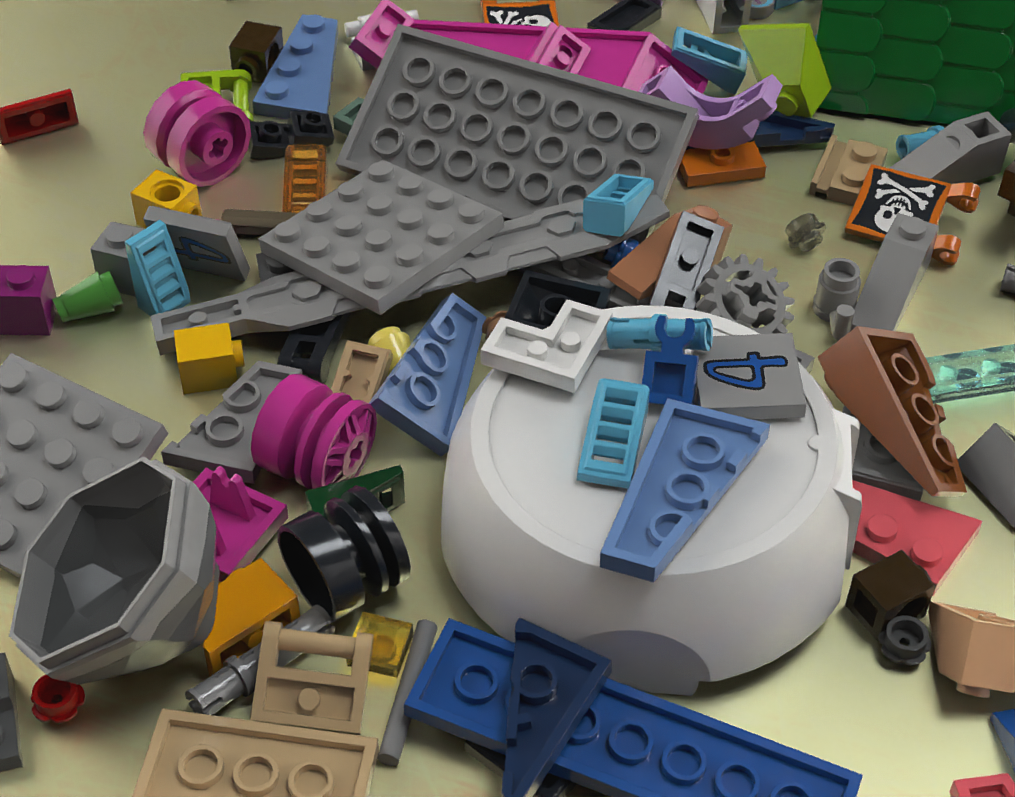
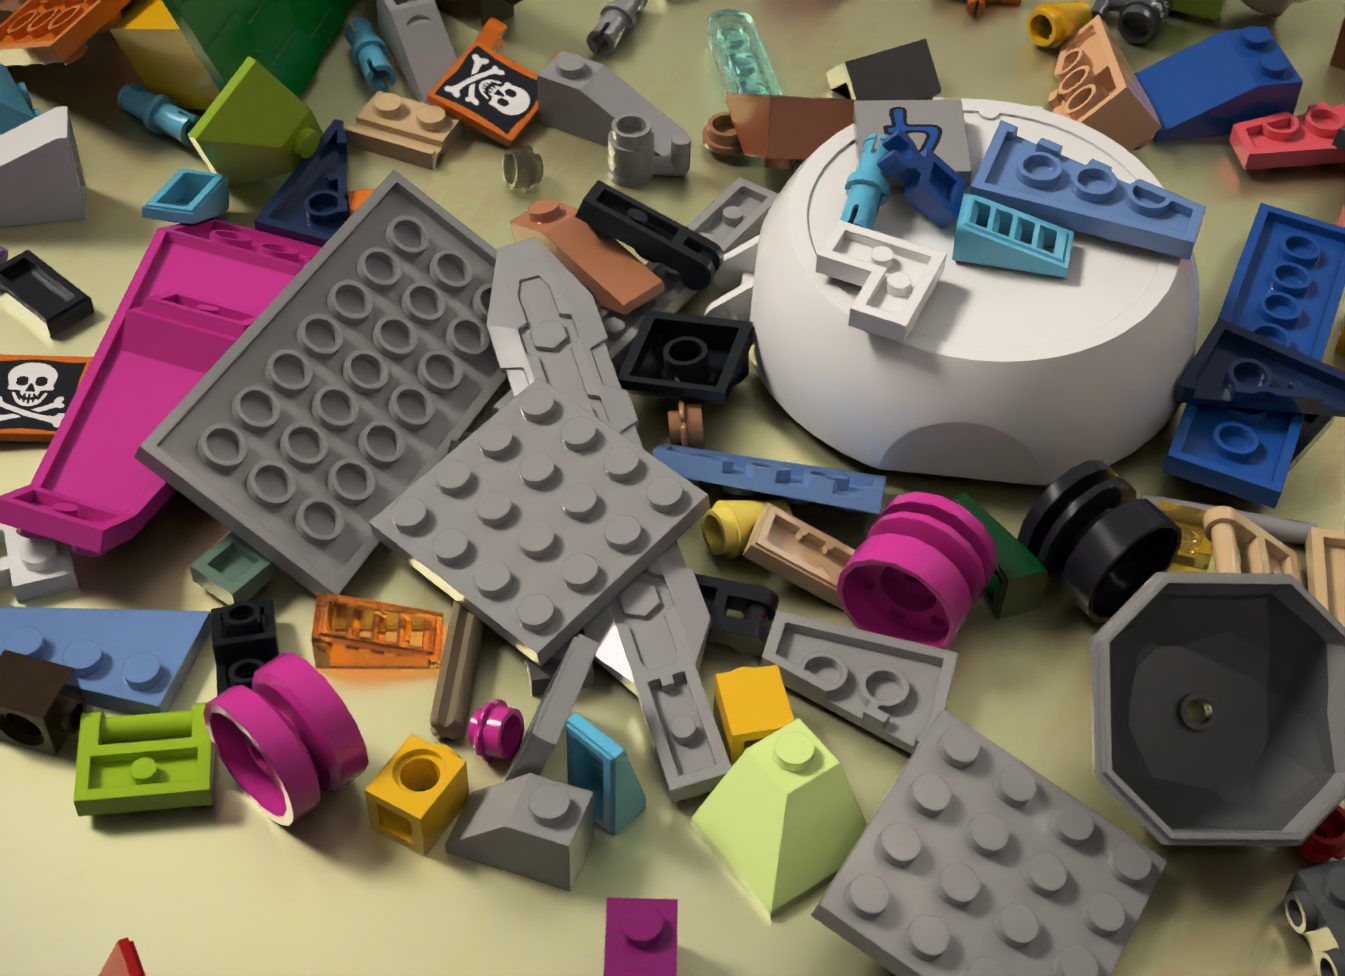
camera: 90 degrees left, 0 degrees up
bright green cone [53,271,124,323] -> none
dark pink plate [193,466,289,582] -> none
medium azure slope [583,174,654,237] -> none
lavender arch [639,65,783,149] -> none
light grey gear [696,254,795,334] -> none
none -> yellowish green slope [690,718,867,920]

